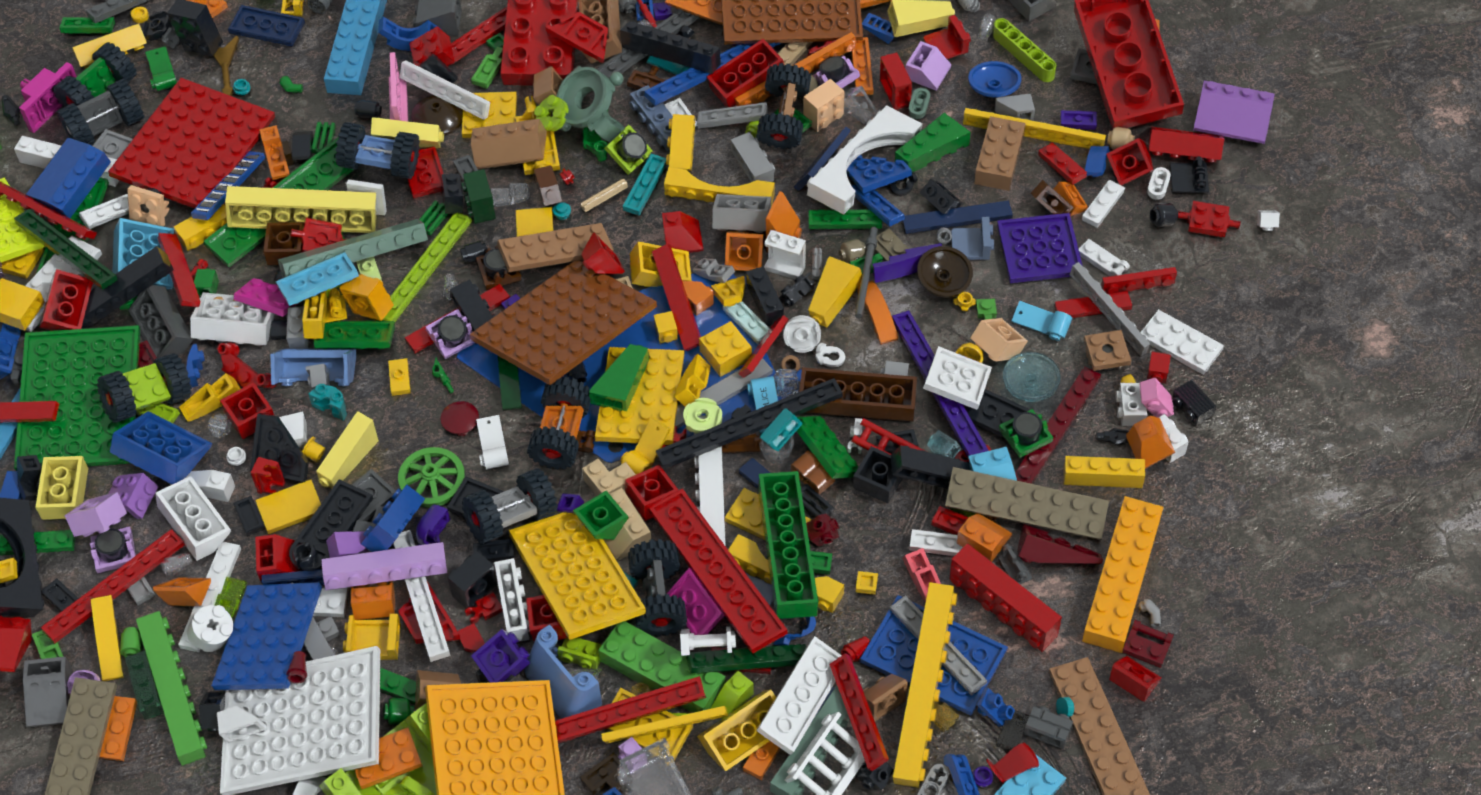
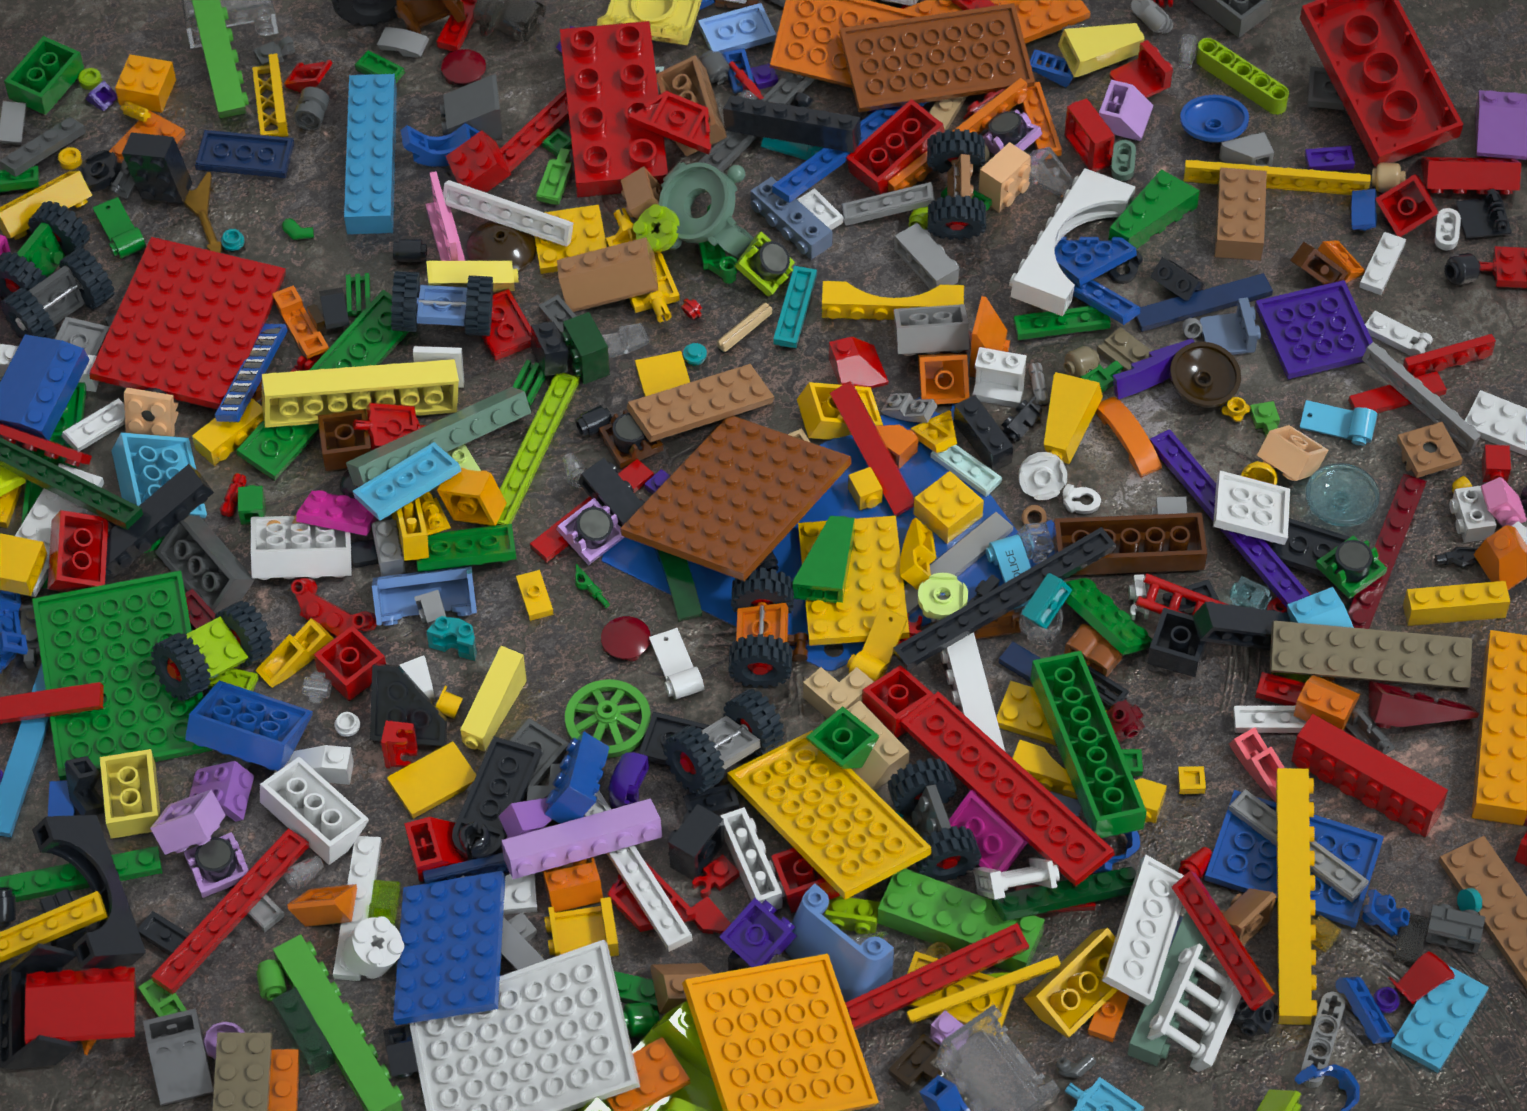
camera: 10 degrees left, 0 degrees up
yellow slope [91,595,124,681] -> none
red tile [157,233,201,307] -> none
blue slope [186,344,205,388] -> none
white slope [217,706,267,743] -> none
black tile [233,496,266,537] -> none
dark red cone [286,651,308,683] -> none
black tile [420,53,458,83] -> none
reddish brown slope [534,165,562,206] -> none
dark purple slope [556,493,584,513] -> none
red slope [581,232,625,274] -> none
reddish brown plate [627,65,666,90] -> none
yellow brick [666,114,696,171] -> none
lime slope [711,671,754,719] -> none
red tile [738,315,789,378] -> none
dark blue tile [794,126,851,191] -> none
dark grey bar [855,227,878,319] -> none
red plate [1038,142,1087,185] -> none

